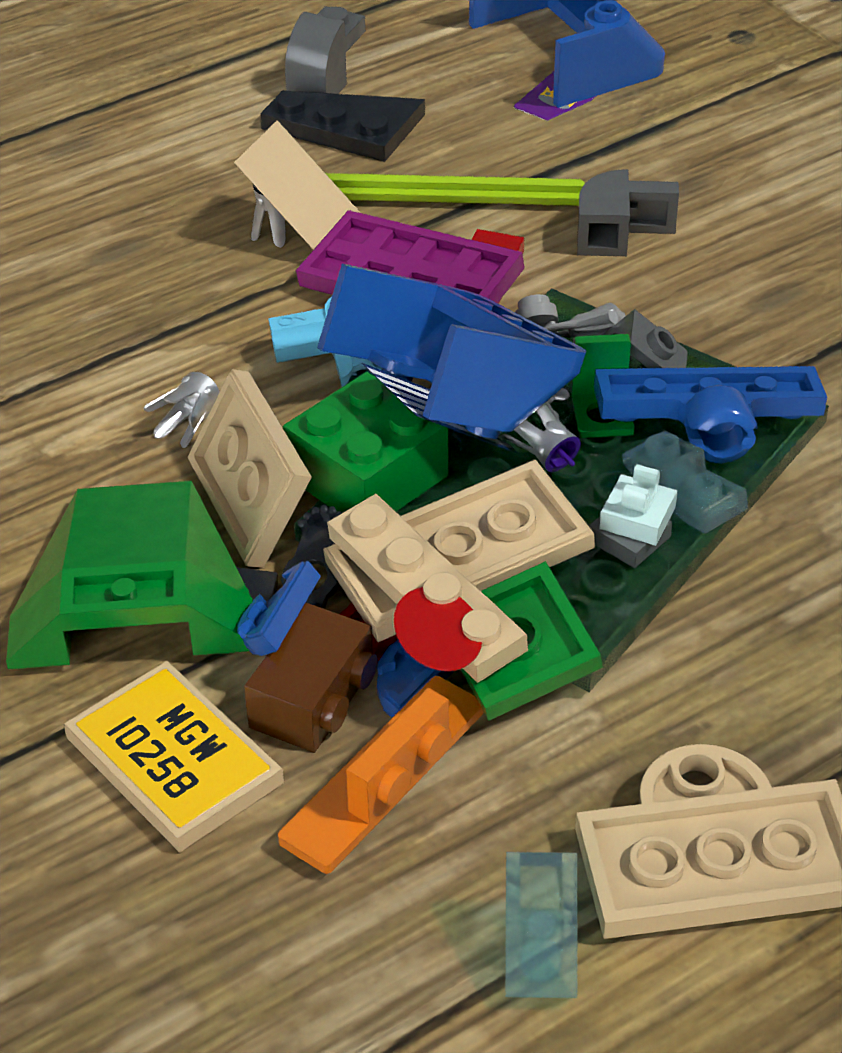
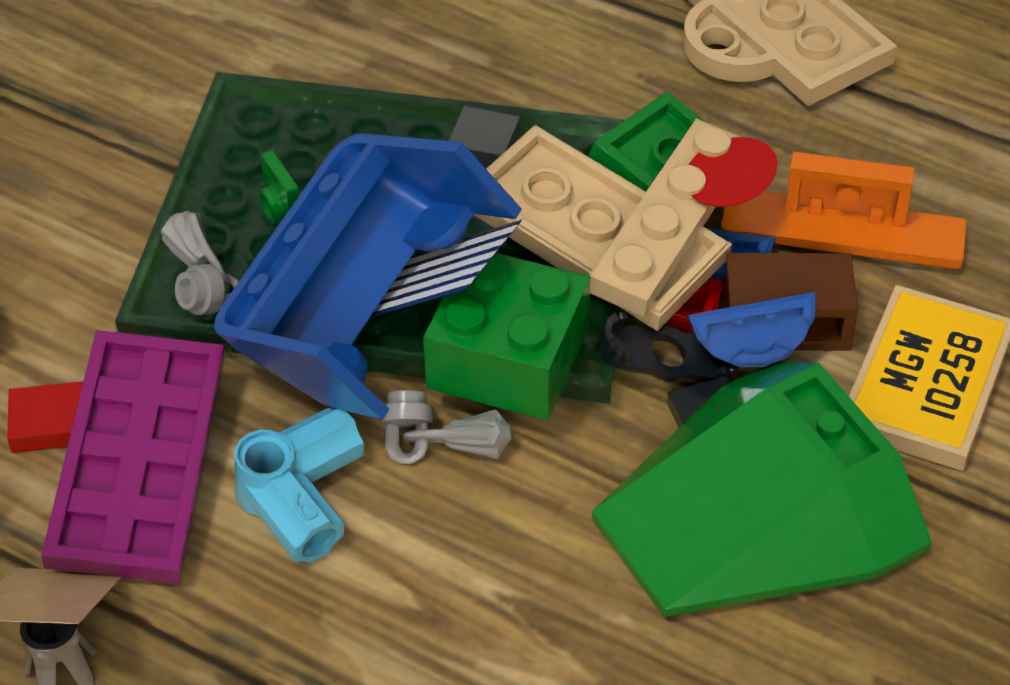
camera: 115 degrees left, 5 degrees up
flat silver piece [143,372,220,448] -> none
tan tile [188,369,312,568] -> none
clear light blue slope [504,852,577,998] -> none
blue plate [594,366,827,463] -> none
light aqua tile [599,464,678,546] -> none
dark grey bracket [603,309,687,368] -> none
clear light blue slope [622,431,748,534] -> none

